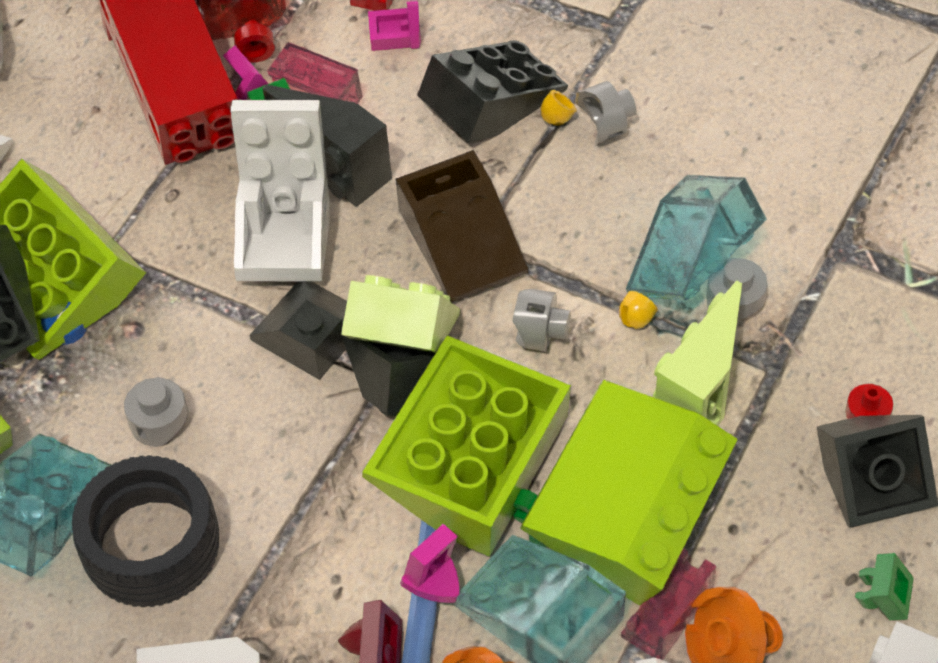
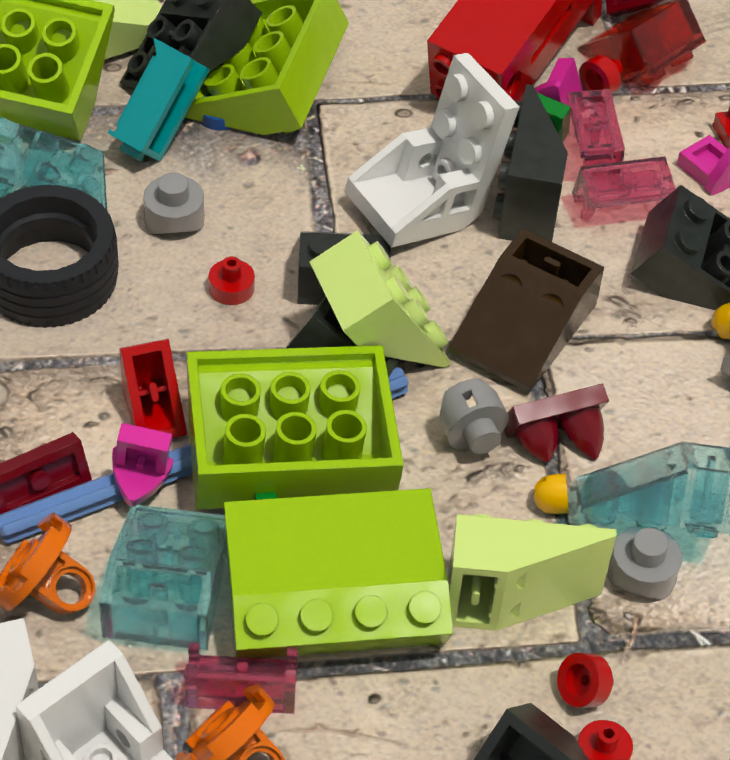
camera: 50 degrees right, 5 degrees down
none -> teal window [108,37,210,162]
none -> red slope [119,338,188,438]
none -> red tile [208,256,255,305]
none -> dark red tile [505,383,609,463]
none -> red tile [557,653,614,708]
none -> clear pink hinge [572,156,676,219]

